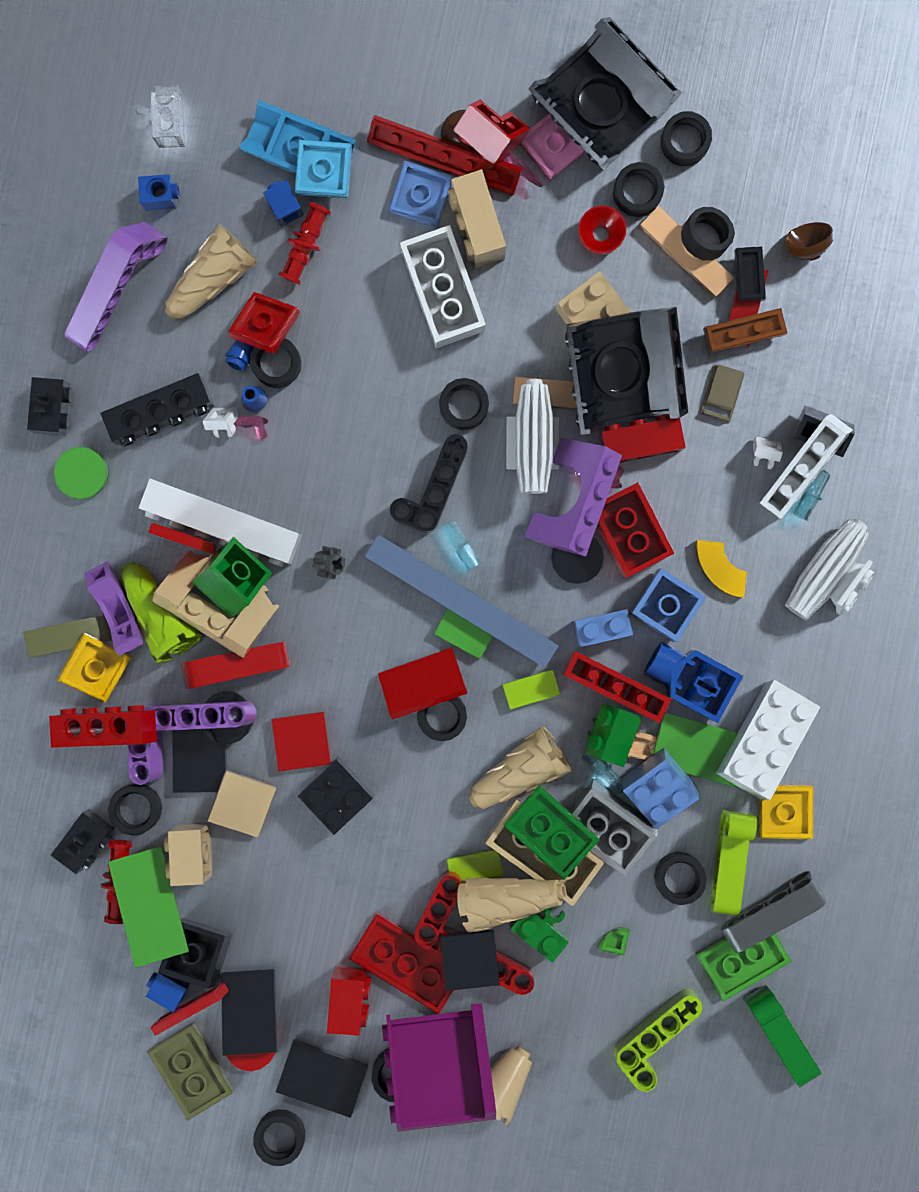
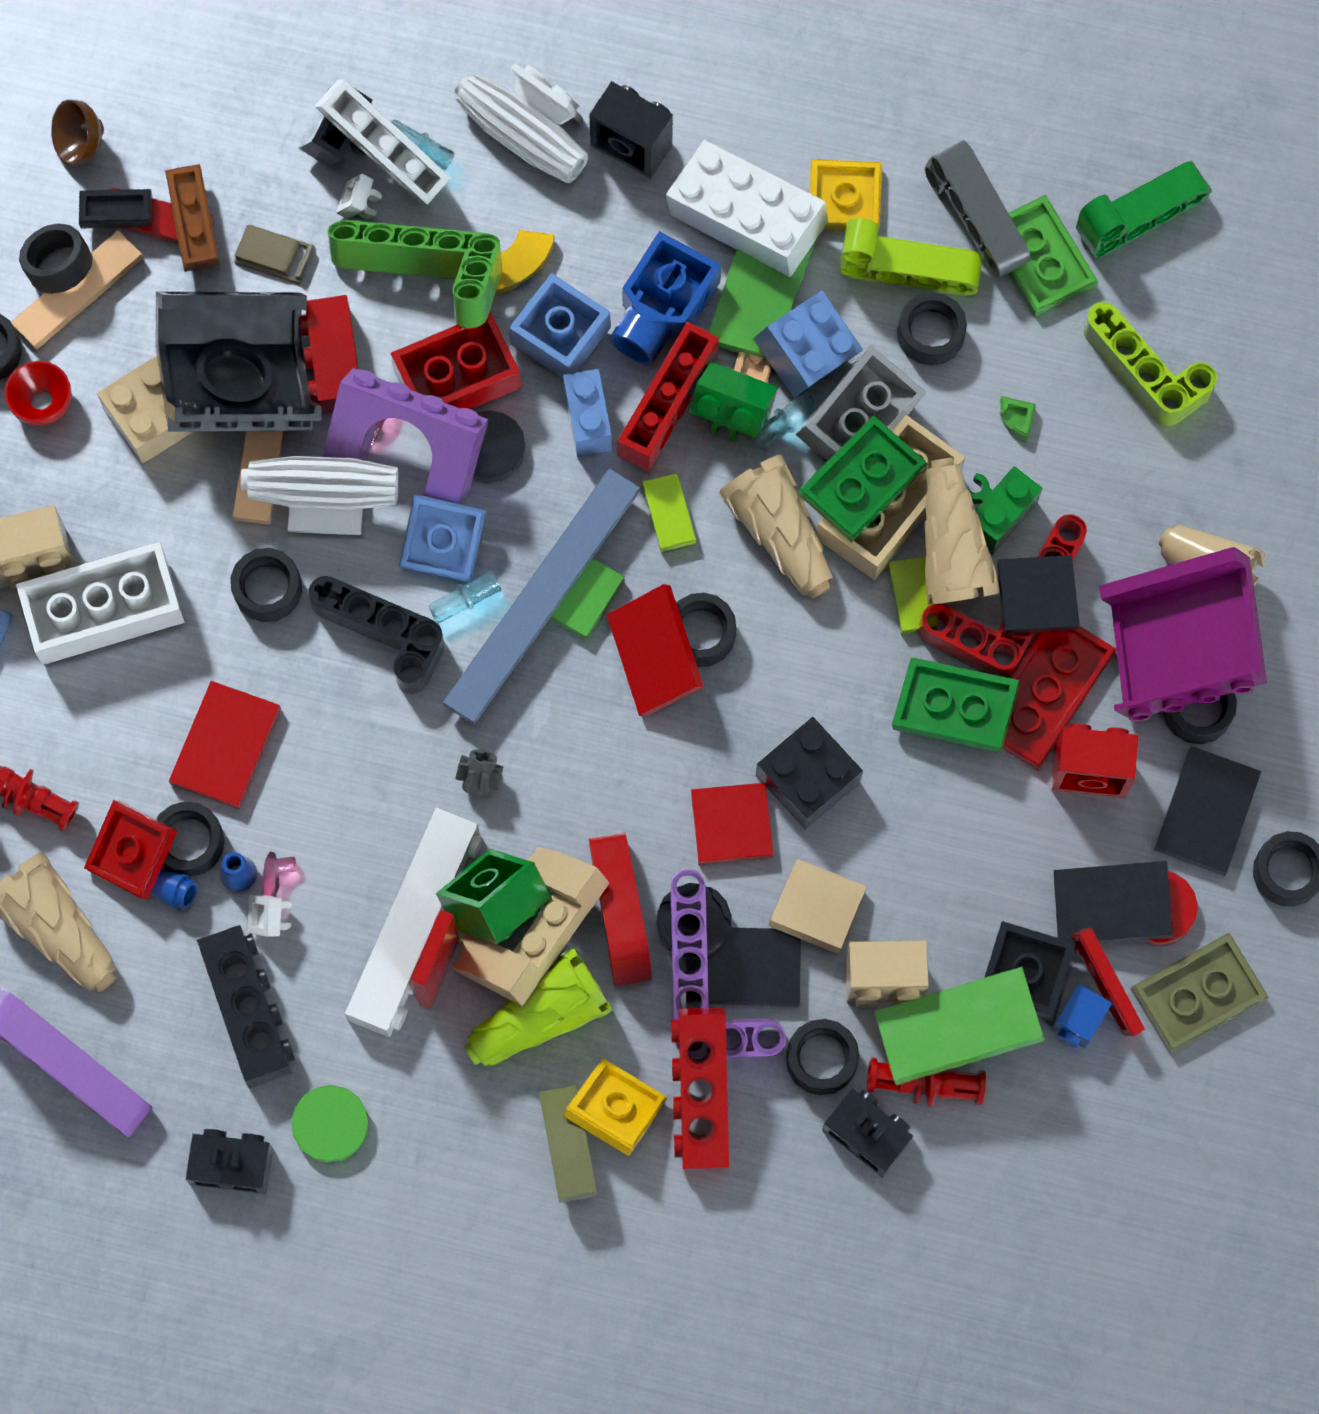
camera: 90 degrees left, 15 degrees down
medium lavender arch [84,561,143,656] -> none
none -> red tile [169,681,281,809]
none -> bright green beam [328,220,502,328]
none -> medium blue tile [399,494,487,582]
none -> black brick [589,81,673,179]
none -> green plate [892,657,1020,753]

